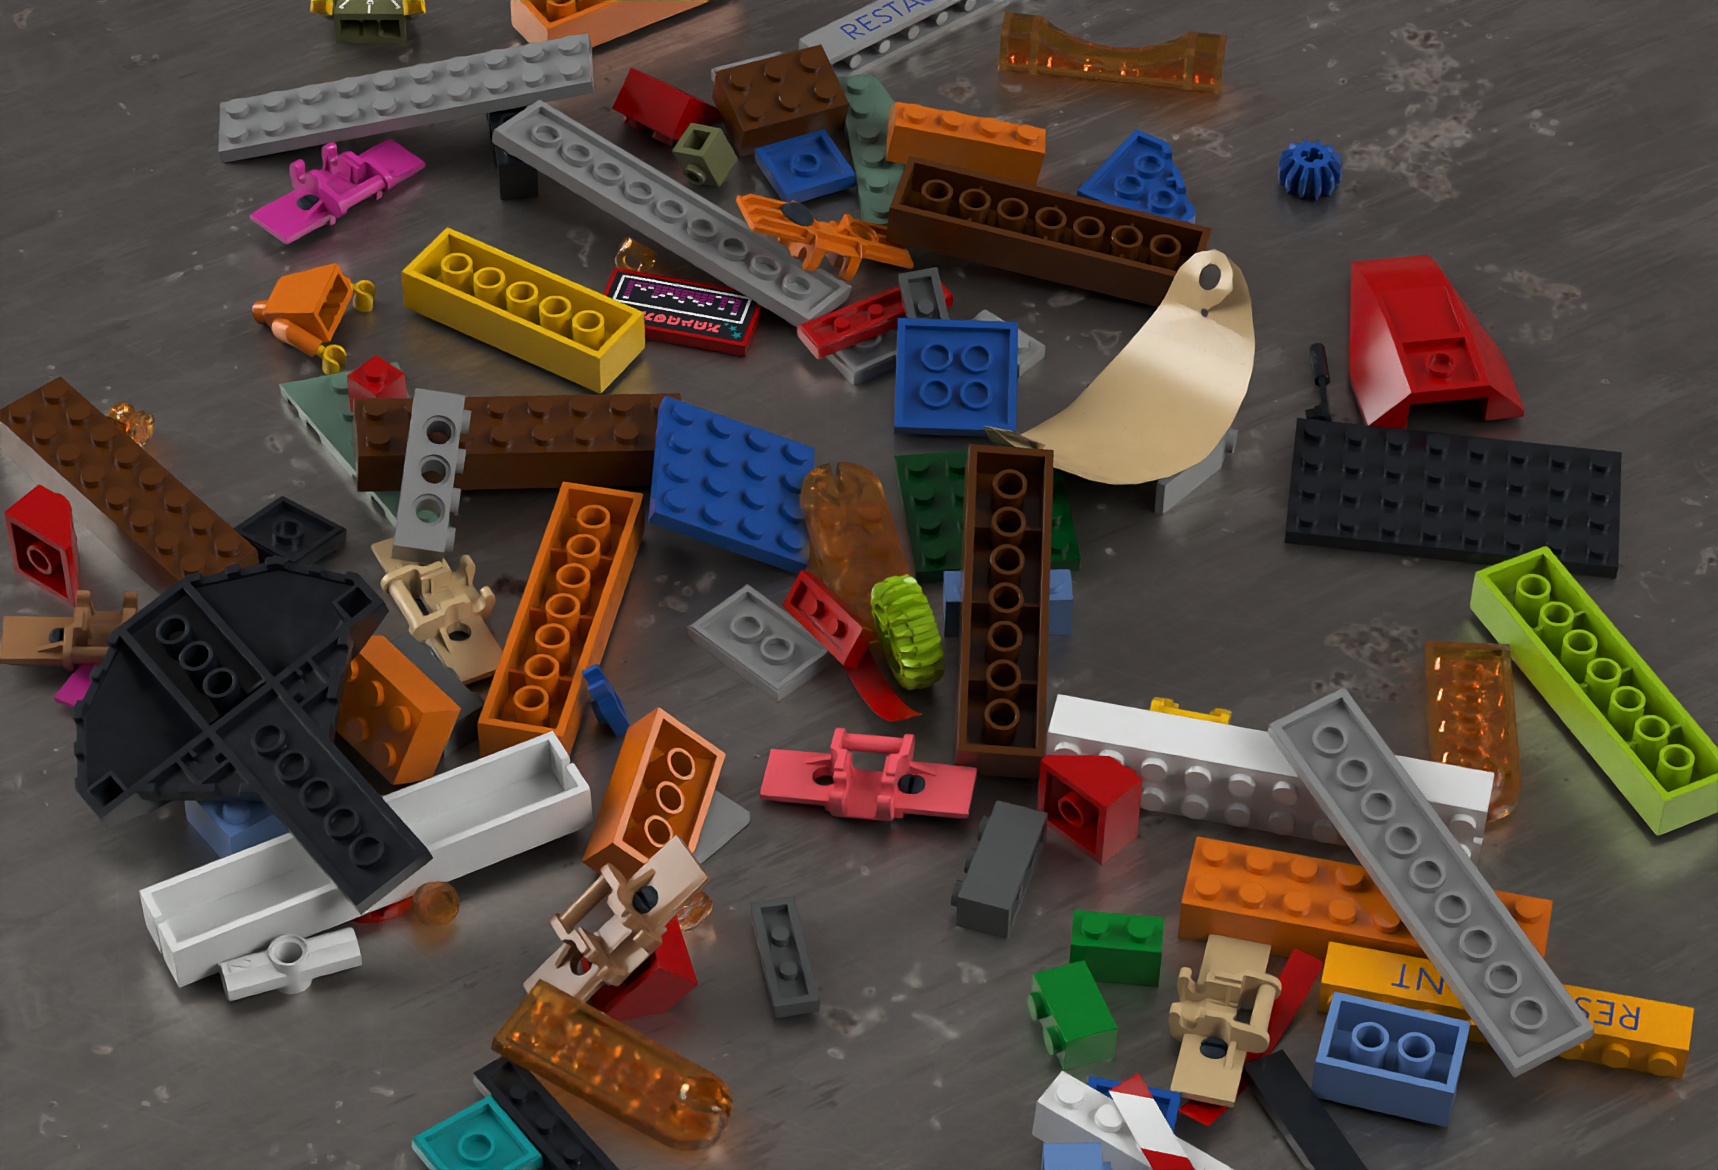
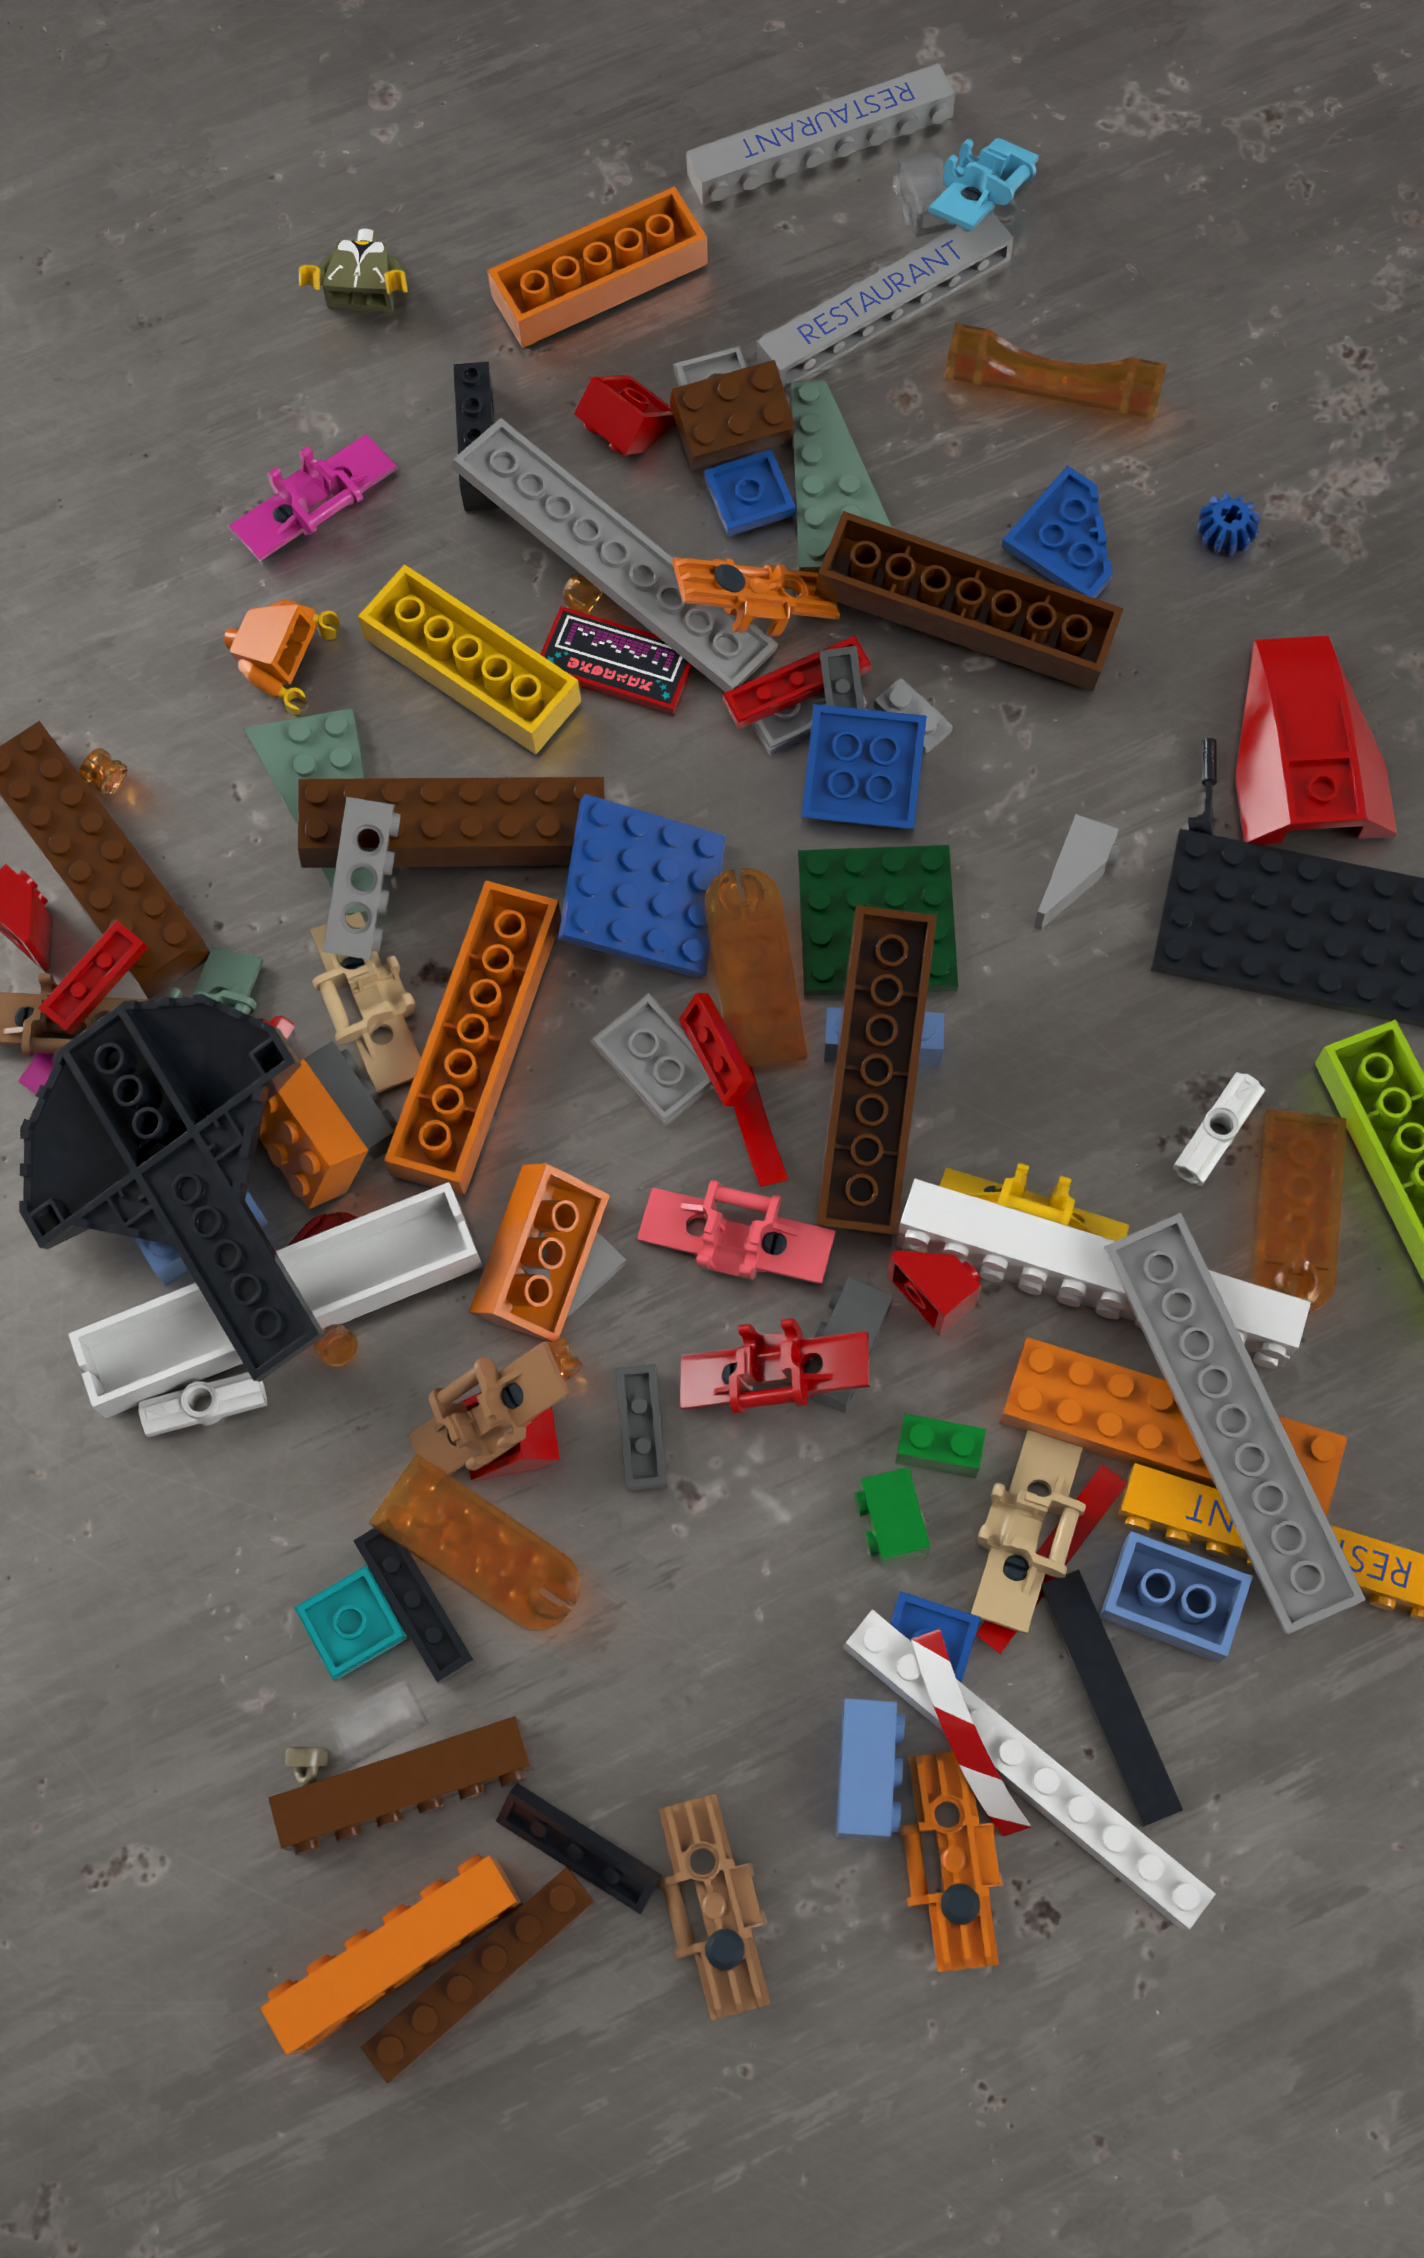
camera: 10 degrees right, 25 degrees up
light grey plate [219,33,594,163] -> none
black tile [233,496,347,567] -> none
red brick [347,355,407,412] -> none
blue plate [582,664,631,737] -> none
olive brick [672,123,738,187] -> none
lime gear [870,574,945,691] -> none
orange slope [886,102,1046,186] -> none
tan piece [984,249,1255,485] -> none
none -> red plate [38,920,149,1035]
none -> red piece [680,1318,870,1414]
none -> white piece [1172,1072,1265,1187]

